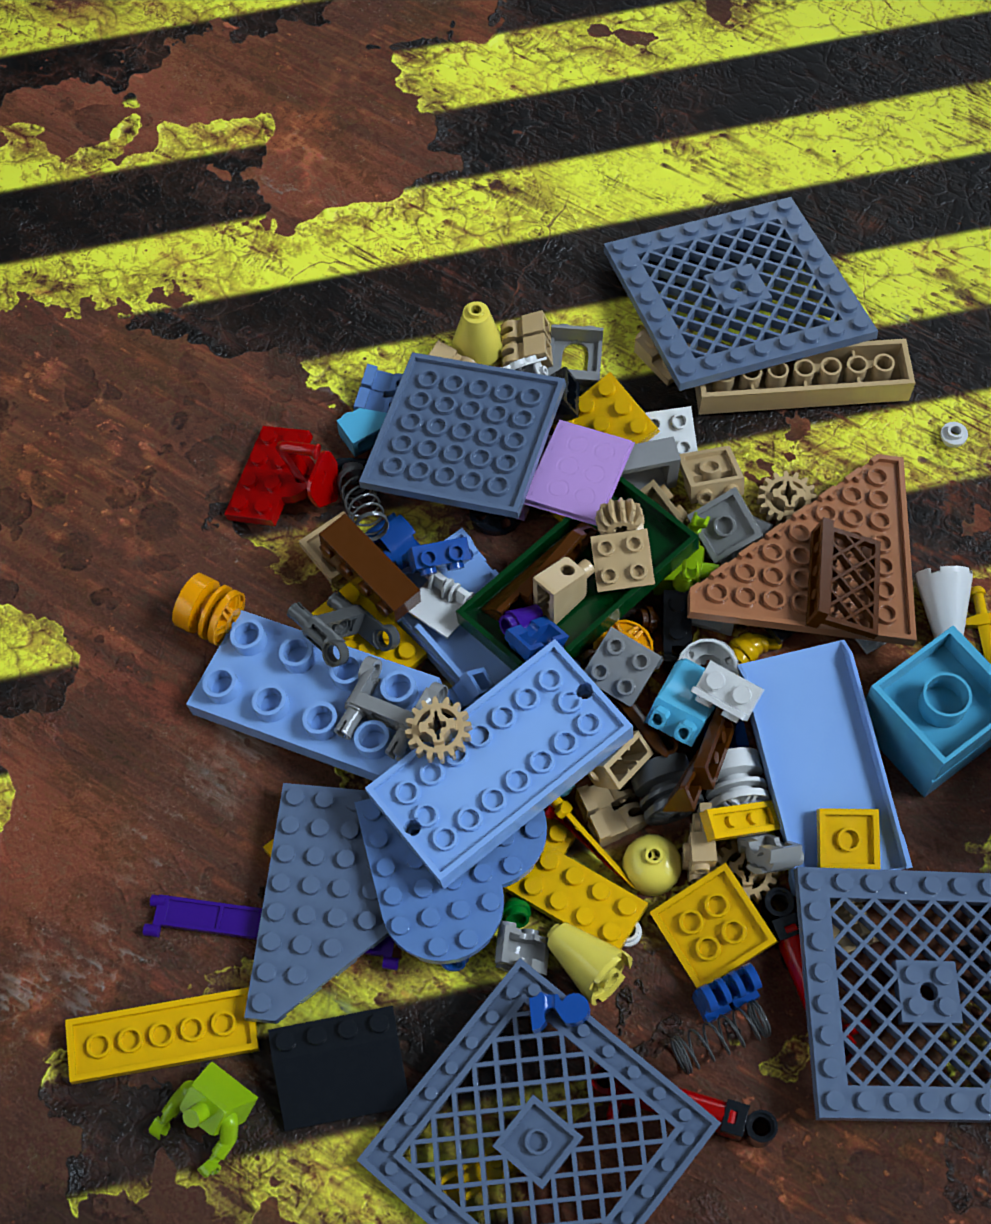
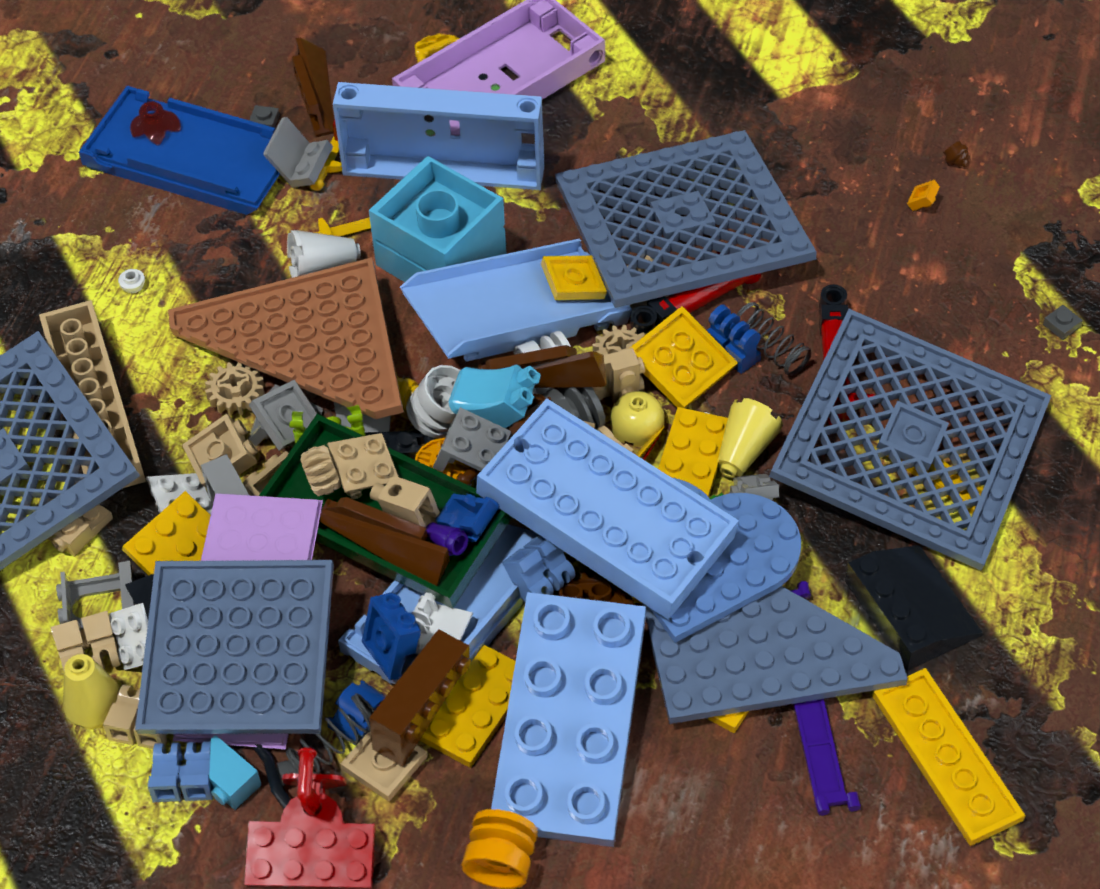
camera: 105 degrees left, 10 degrees down
lime torso [149,1062,258,1178] -> none
dark grey connector [287,591,400,667] -> none
light grey connector [334,656,448,761] -> none
tan gear [405,696,472,764] -> none
blue leg [529,992,590,1034] -> none
white bracket [691,660,764,723] -> none
yellow plate [699,800,781,842] -> none
light grey cylinder [737,833,804,874] -> none
reddish brown fence [806,517,881,639] -> none

